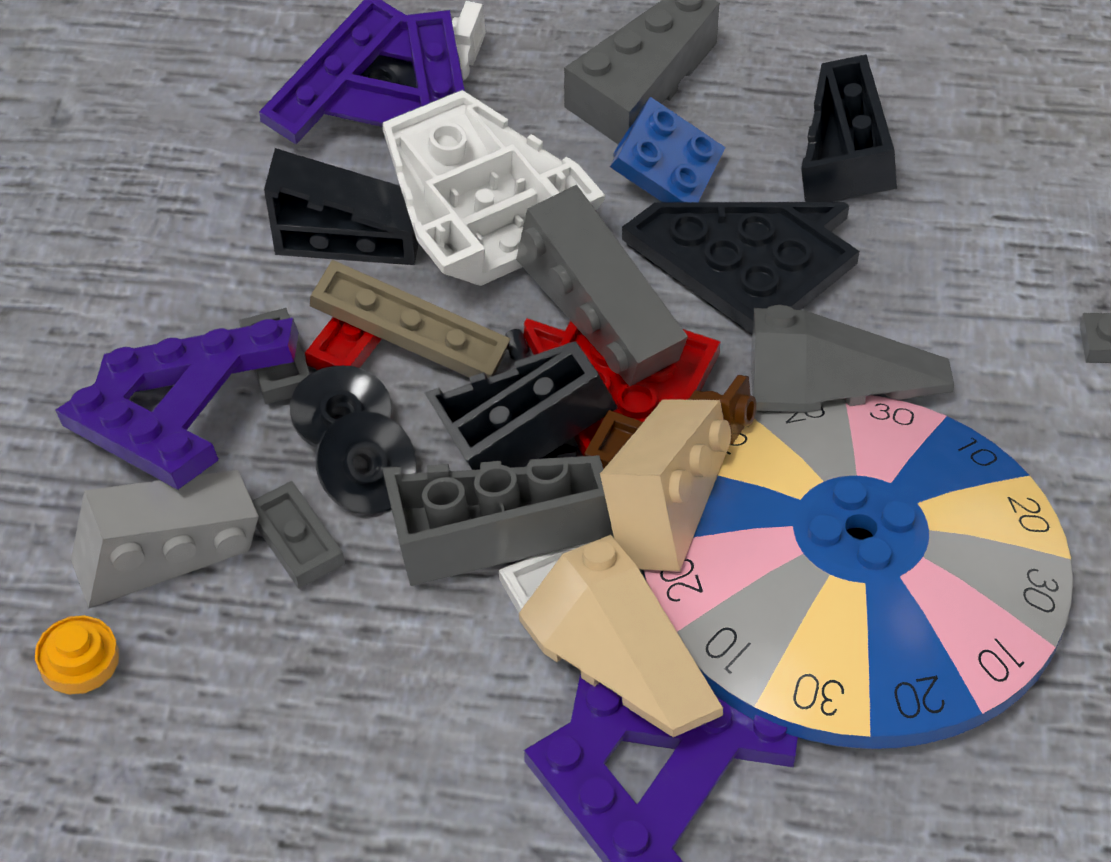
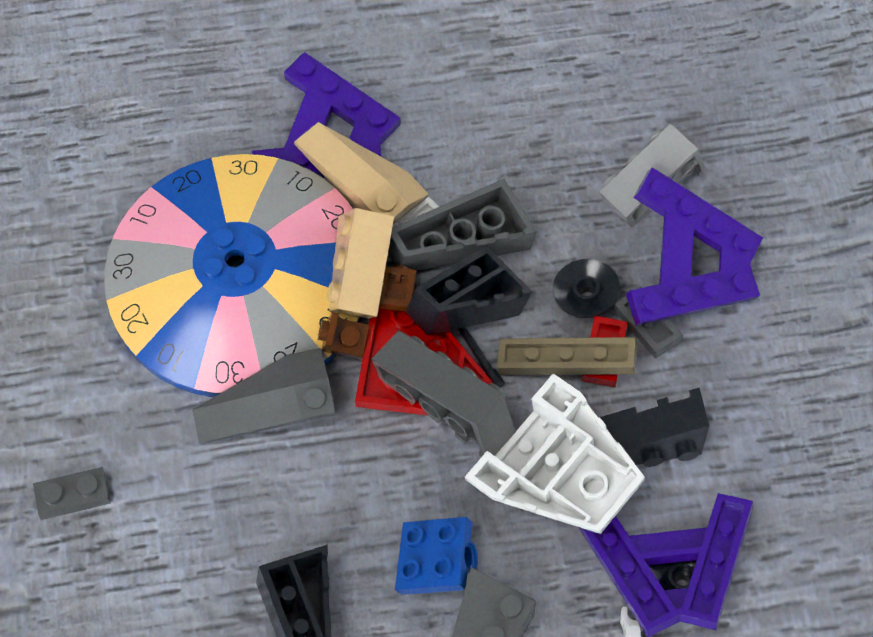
camera: 165 degrees right, 10 degrees up
light orange plate [35,615,119,695] -> none
dark grey plate [252,481,345,589] -> none
black dish [315,411,416,514] -> none
black wing [622,202,860,333] -> none

